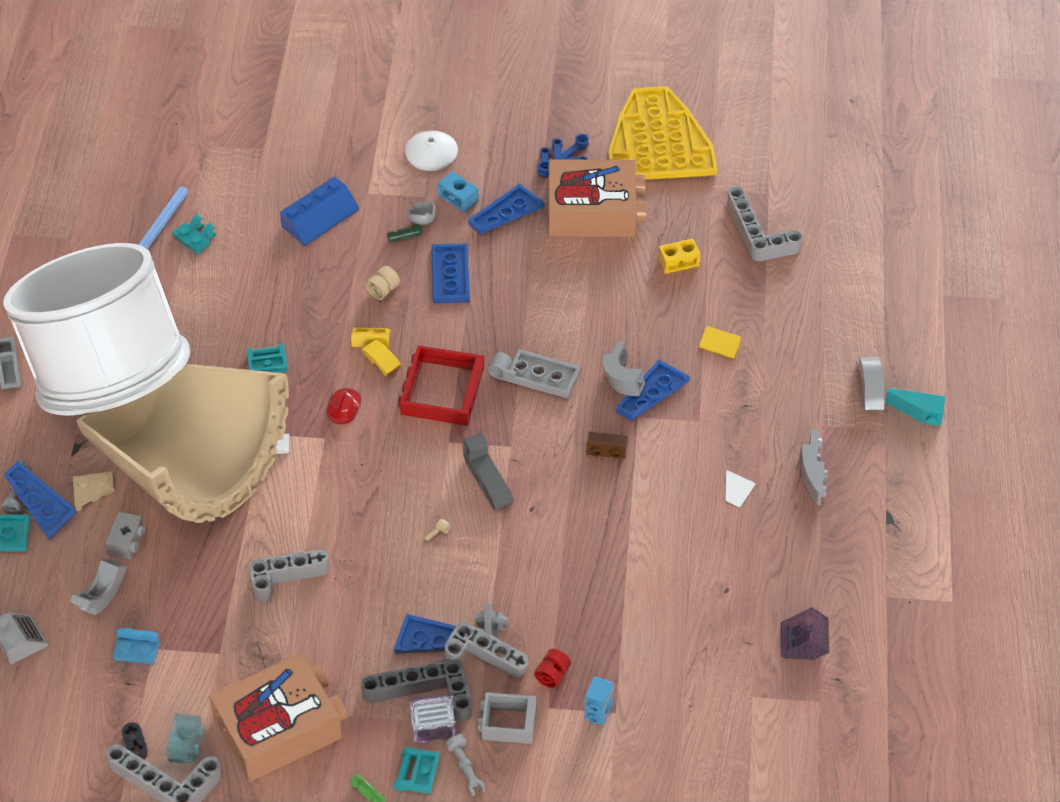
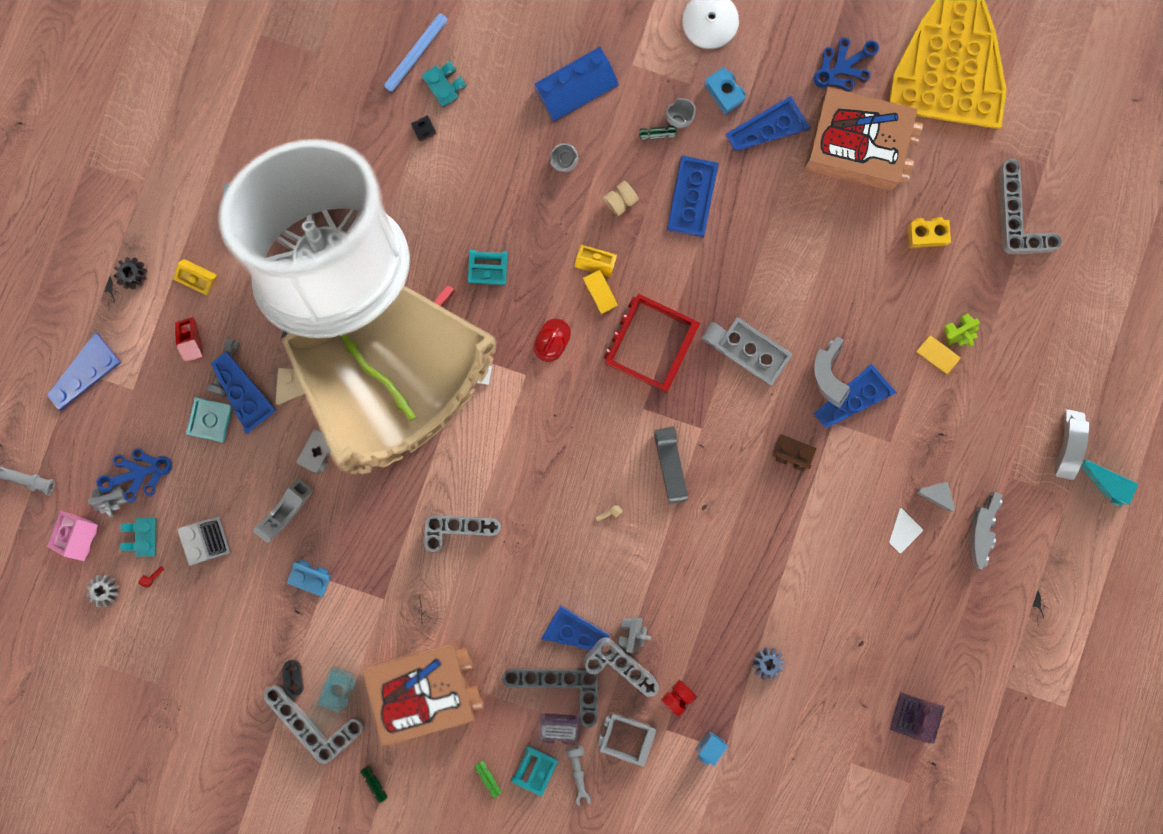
camera: 10 degrees right, 35 degrees up
none -> lime bar [339,333,416,421]
none -> black tile [411,115,437,142]
none -> light grey hair [550,143,579,173]
none -> sand blue gear [752,647,785,681]
none -> light grey slope [915,482,955,512]
none -> lime hips [944,314,980,347]

